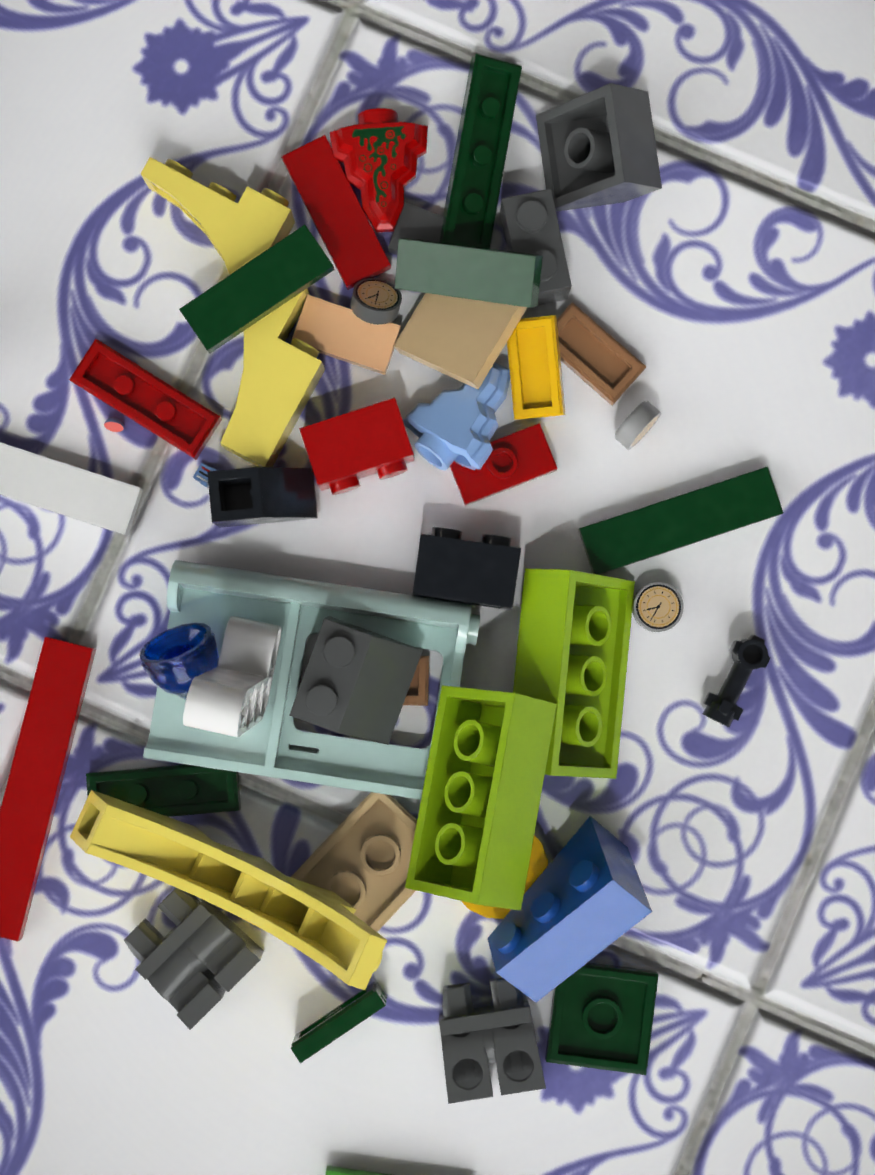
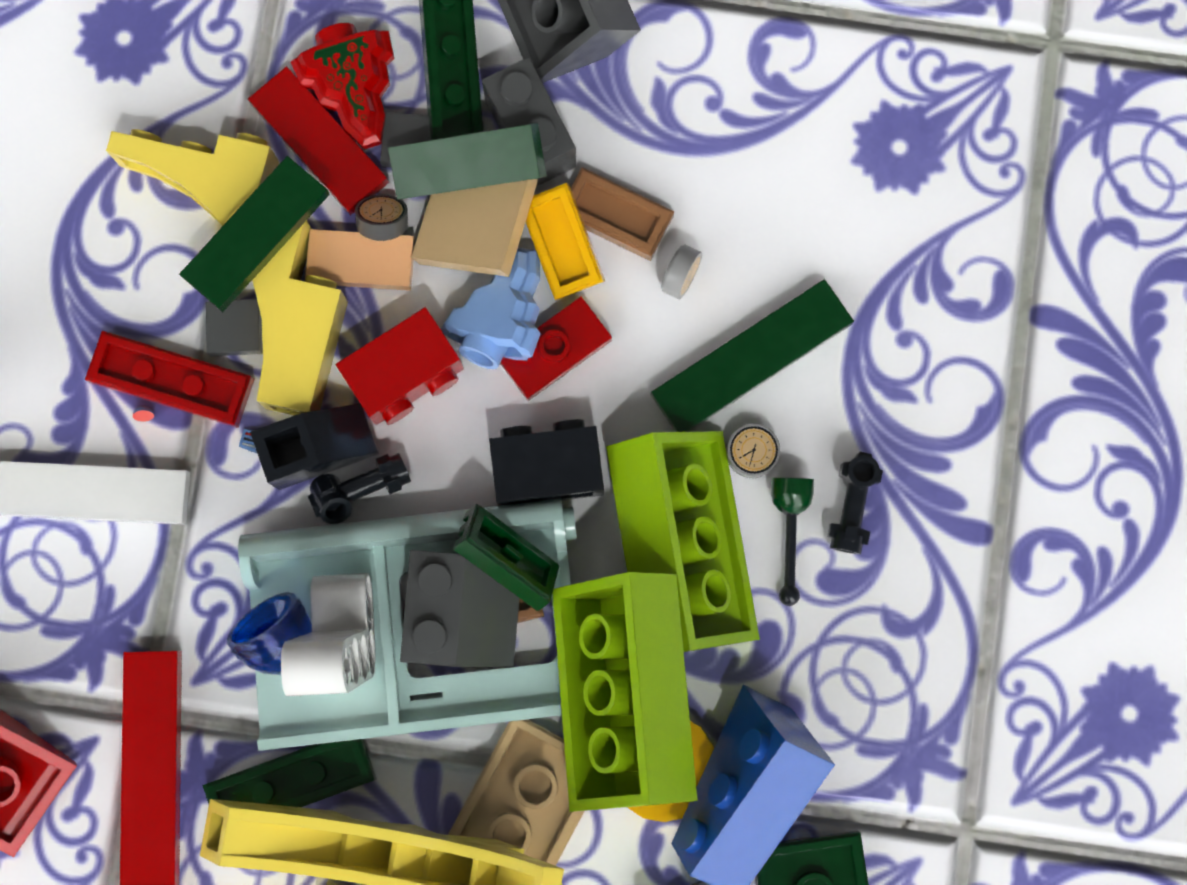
camera: 20 degrees left, 5 degrees down
none -> dark grey tile [205,299,263,357]
none -> black bar [308,453,411,524]
none -> dark green tile [453,503,560,611]
none -> hinge [771,478,814,606]

